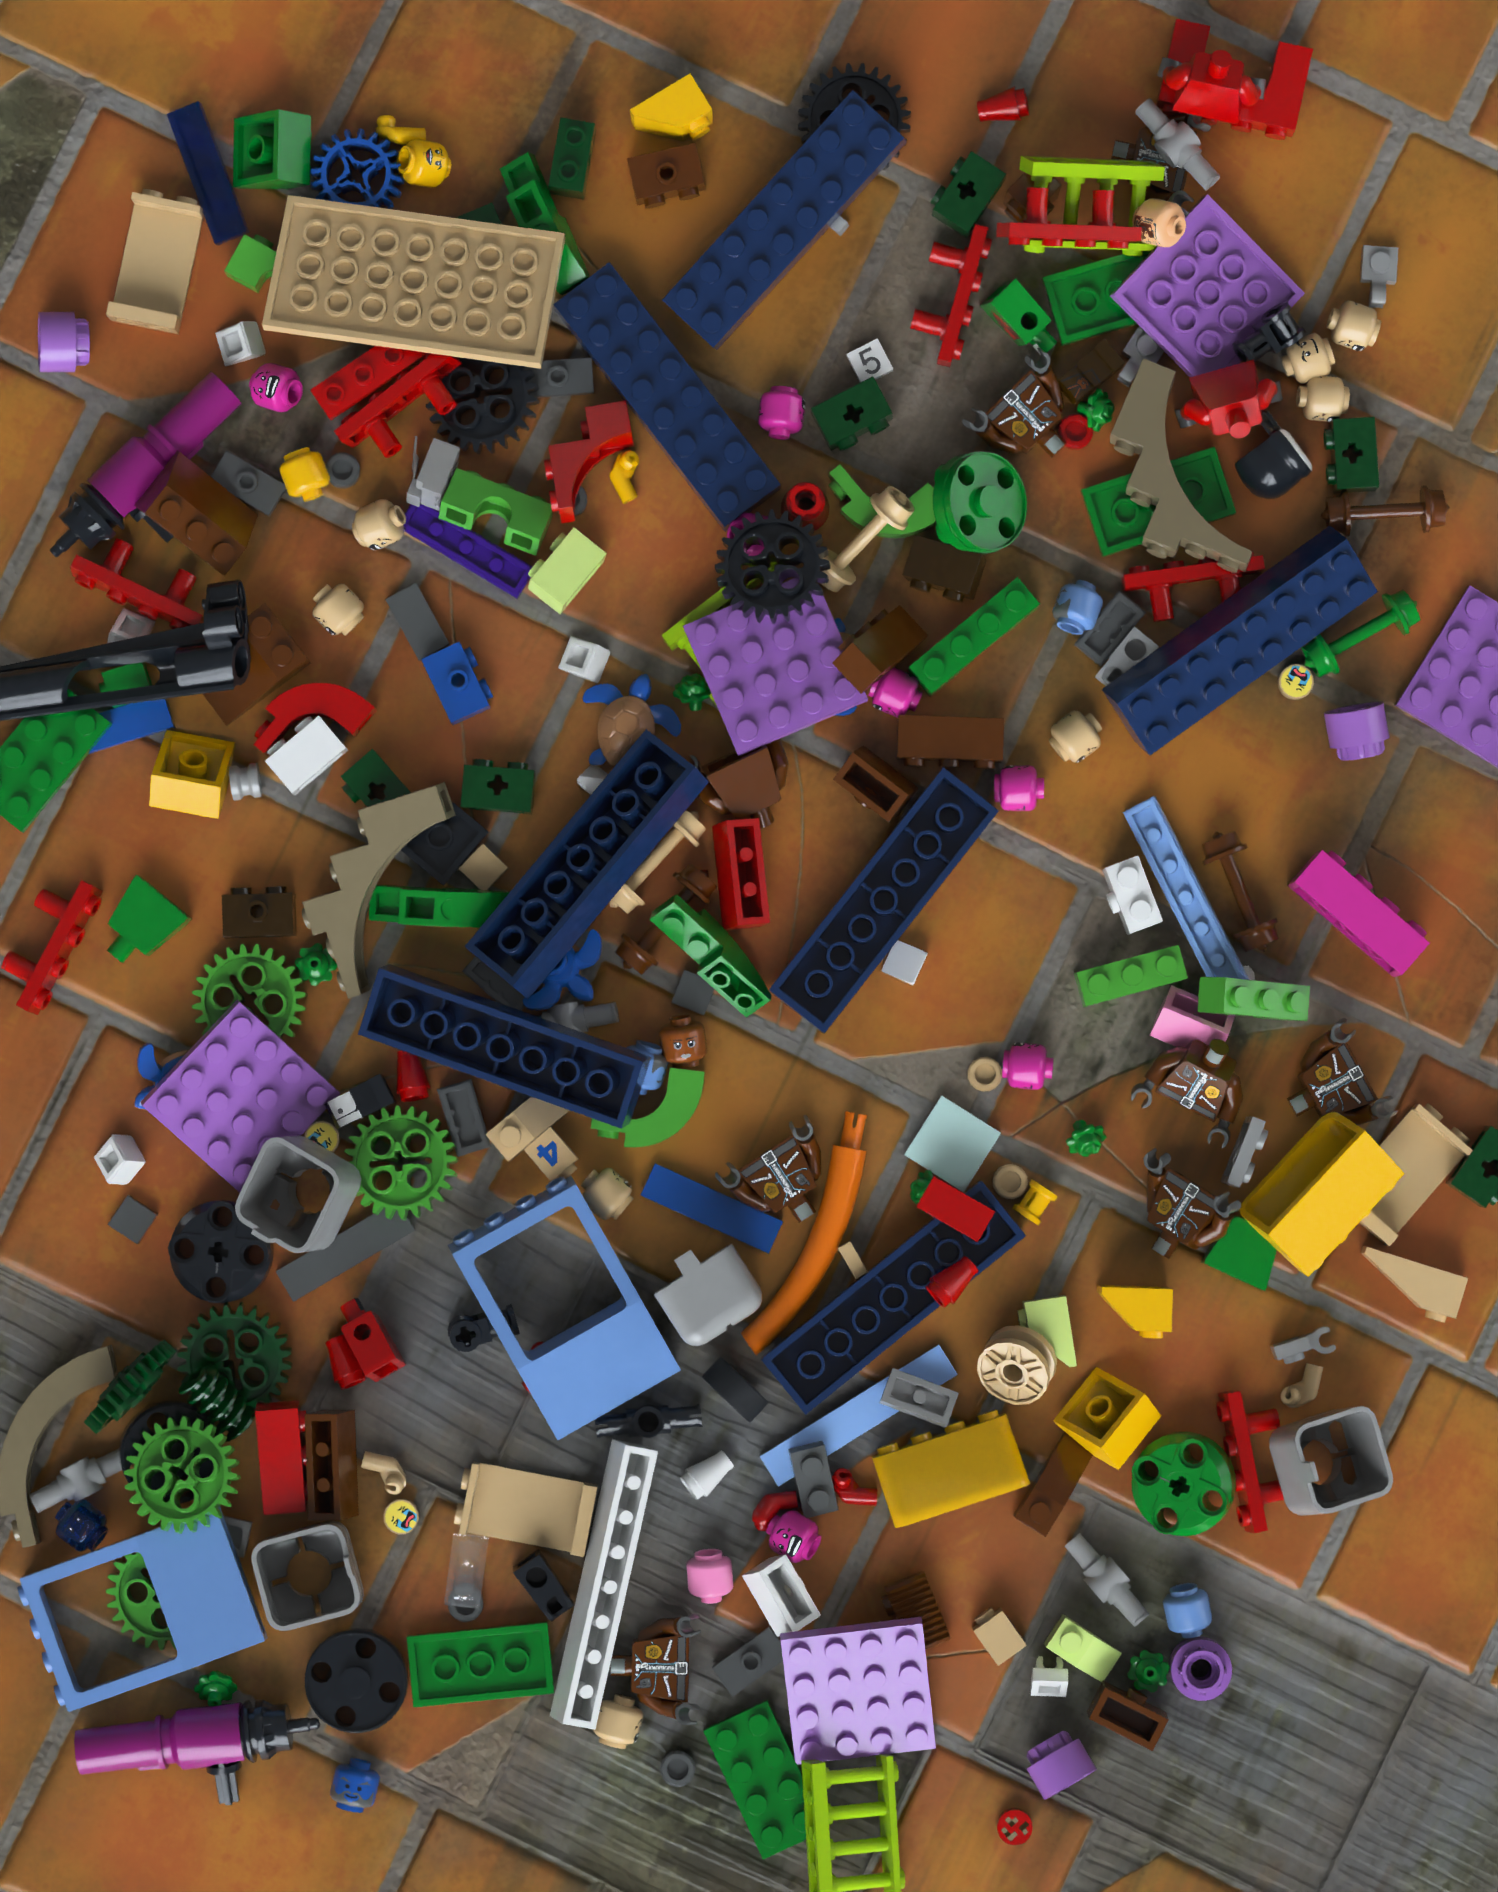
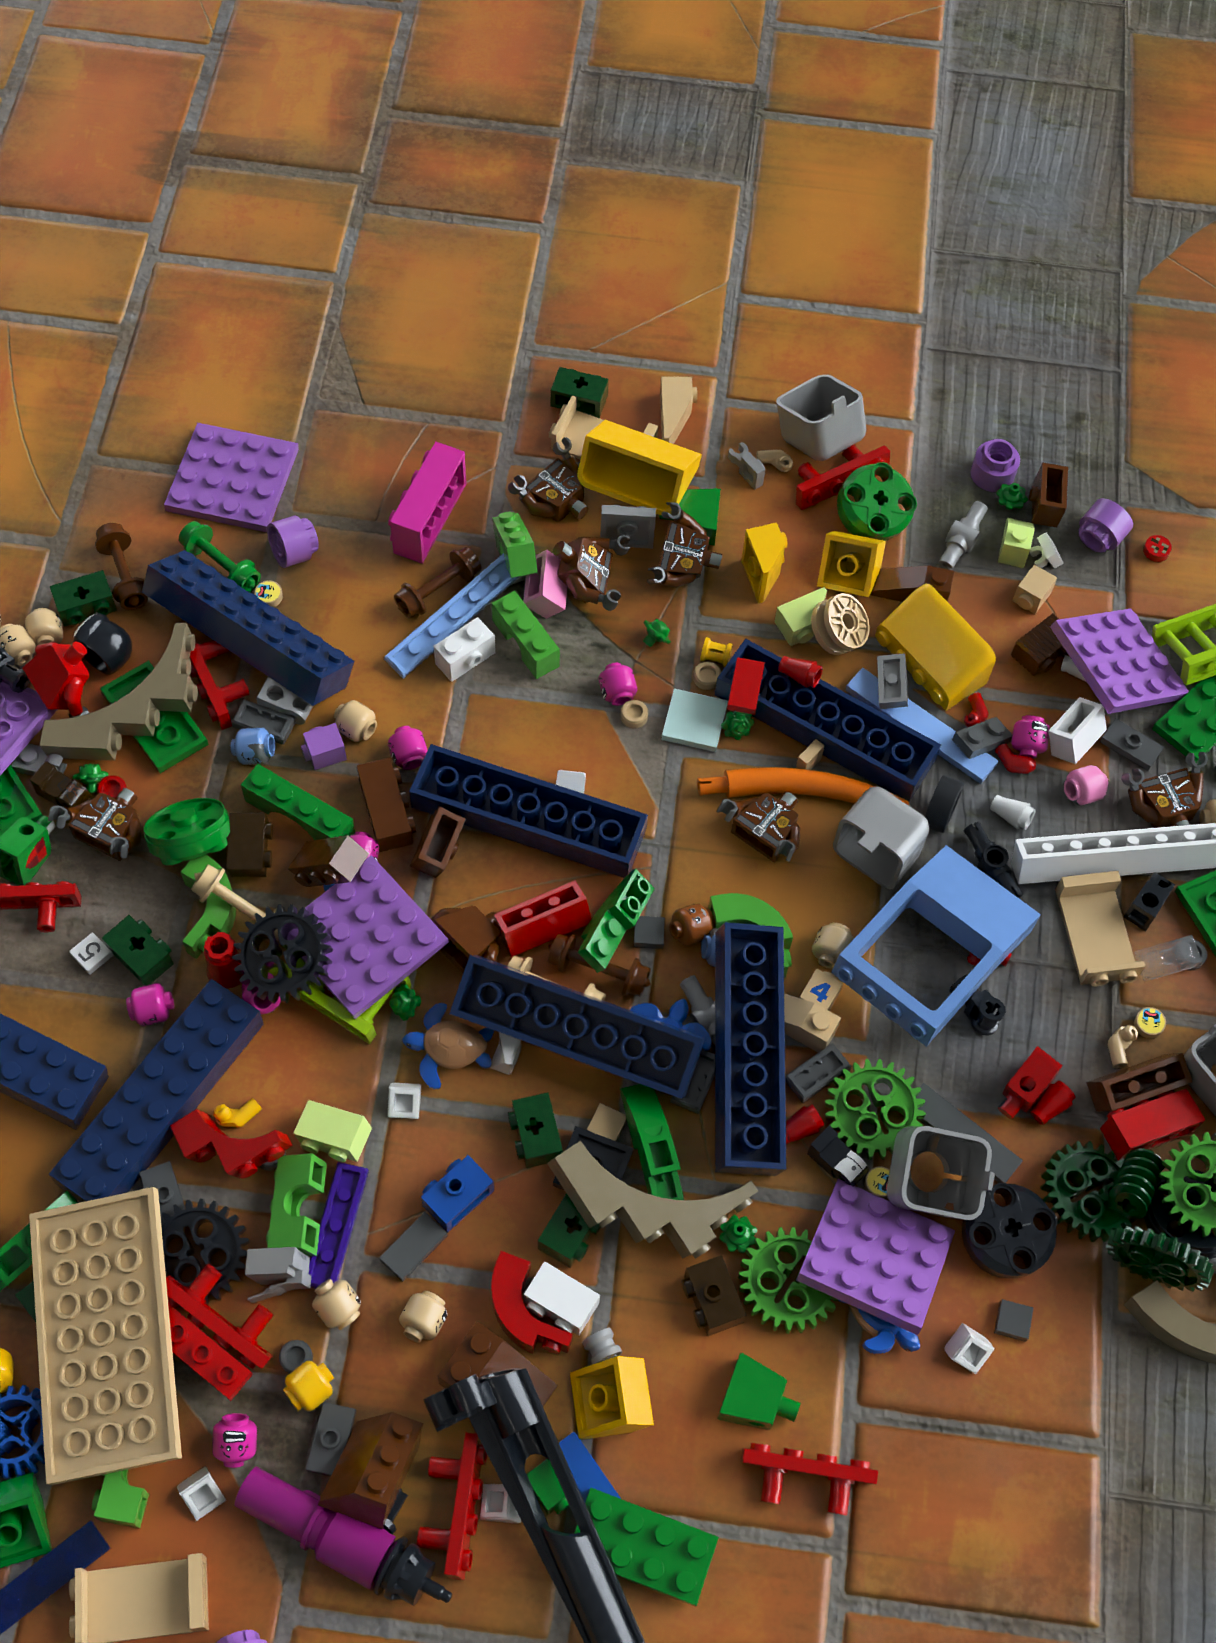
camera: 115 degrees left, 25 degrees down
blue tile [641,1163,783,1254] -> none
medium blue head [1163,1583,1212,1638] -> none
none -> medium lavender brick [301,723,347,770]

